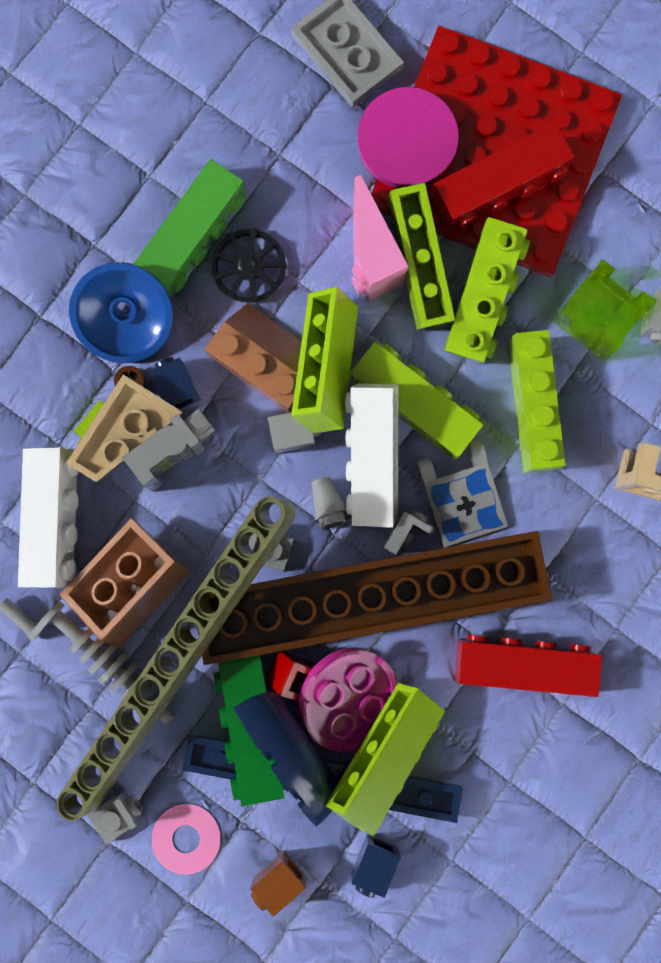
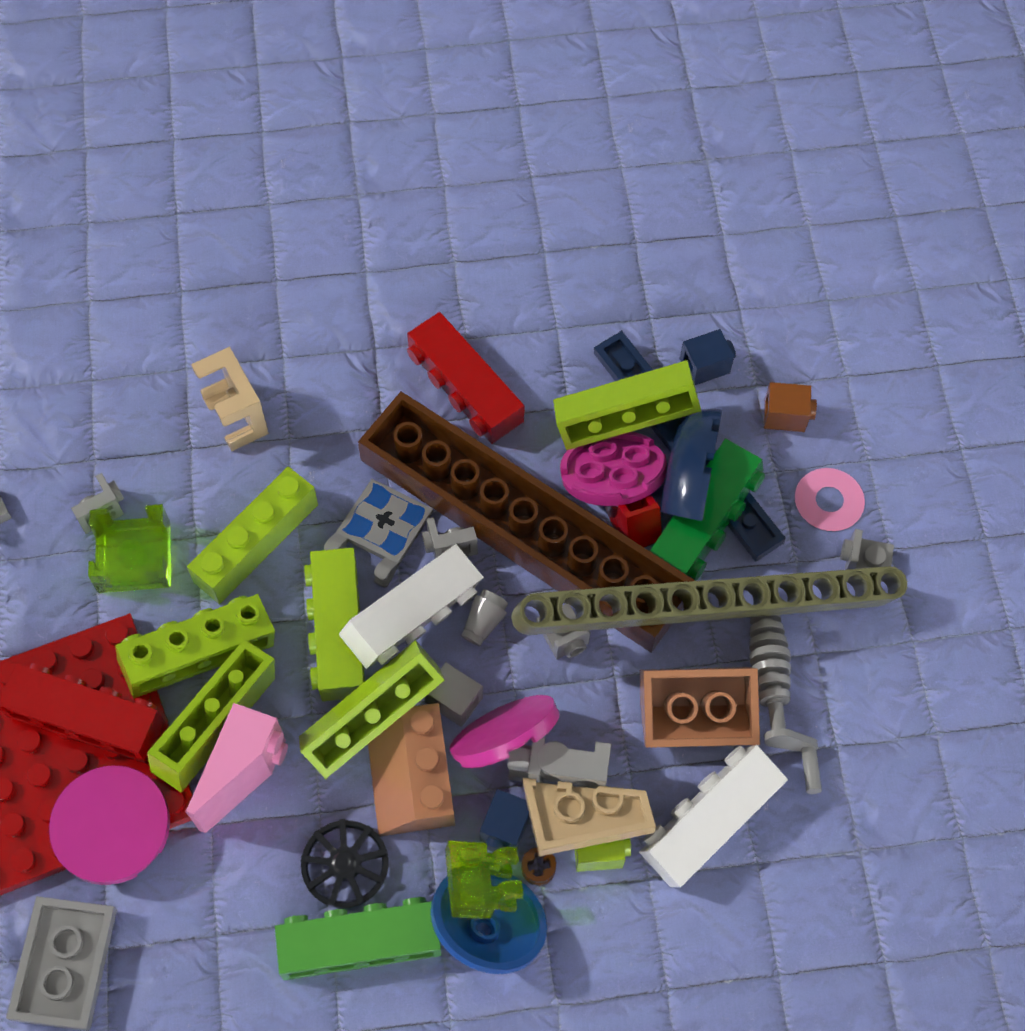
camera: 135 degrees left, 20 degrees down
none -> clear neon green plate [445,840,524,919]
none -> dark pink tile [449,695,560,768]

